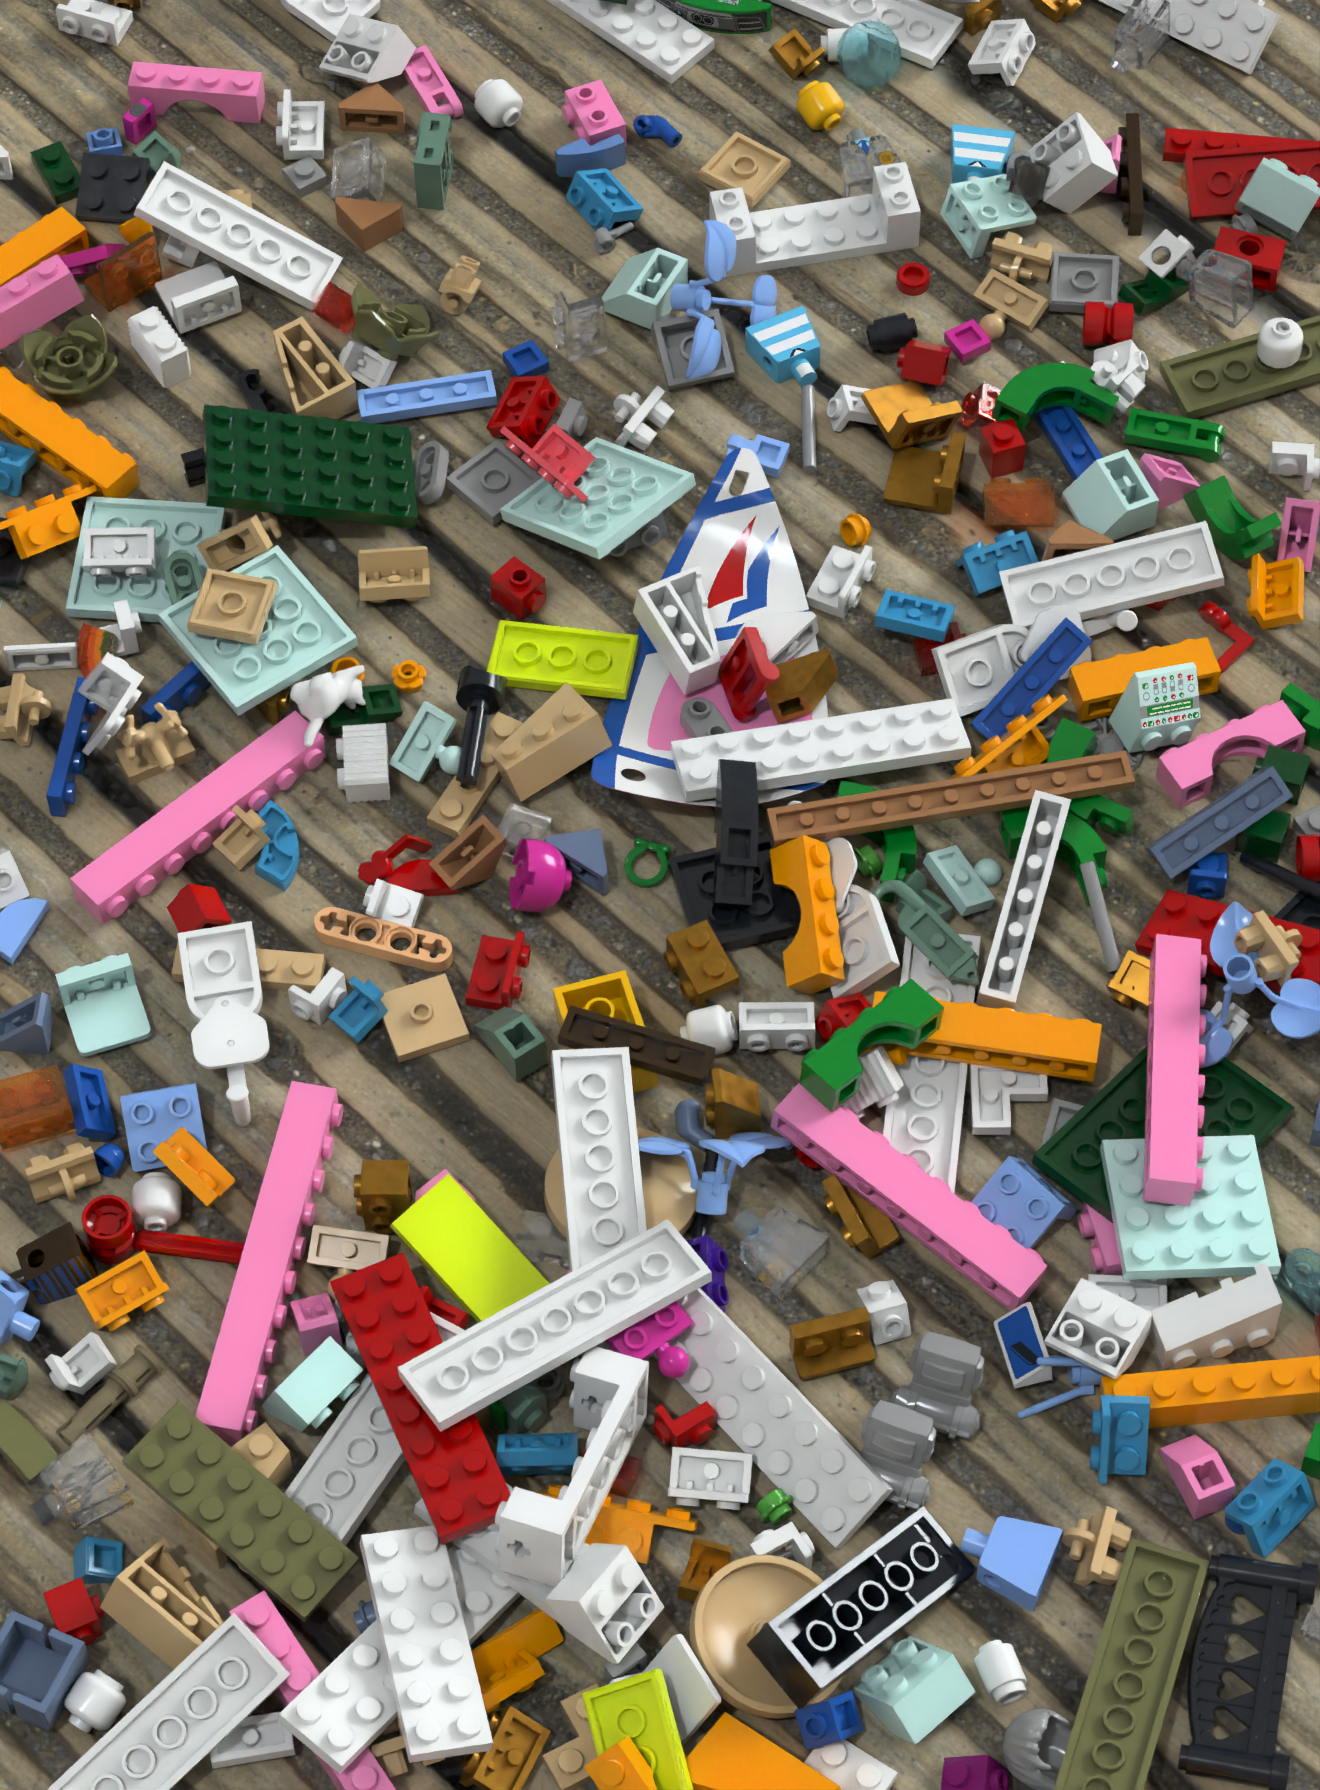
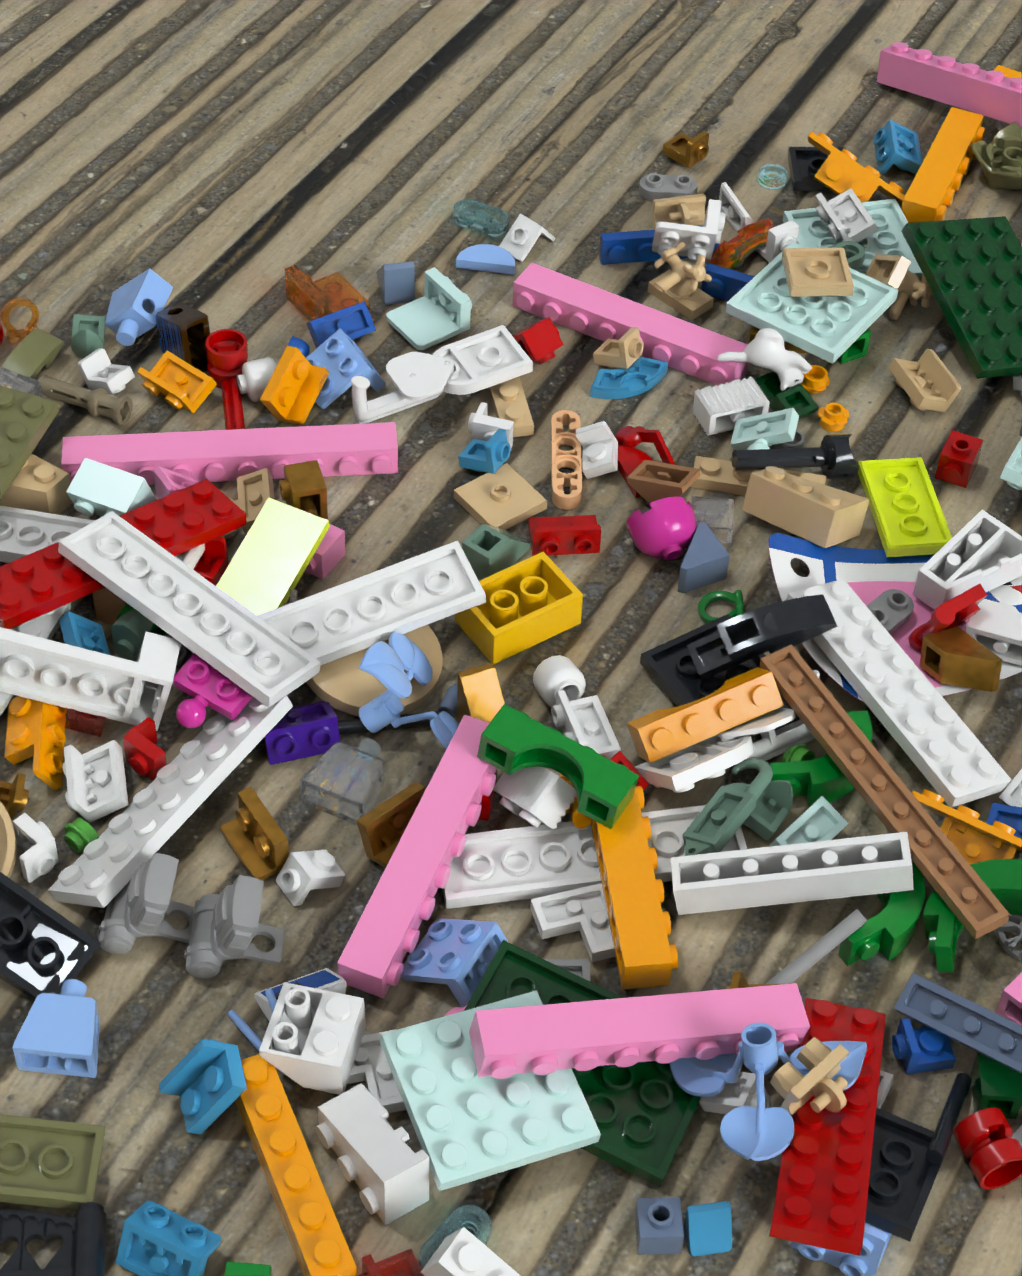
camera: 70 degrees right, 10 degrees down
tan hips [25,1142,102,1204] -> none
dark brown plate [558,1005,715,1087] -> none
pearl gold bracket [663,919,739,1009] -> none
tan hips [1061,1506,1132,1587] -> none
bright pink slope [1159,1434,1235,1520] -> none

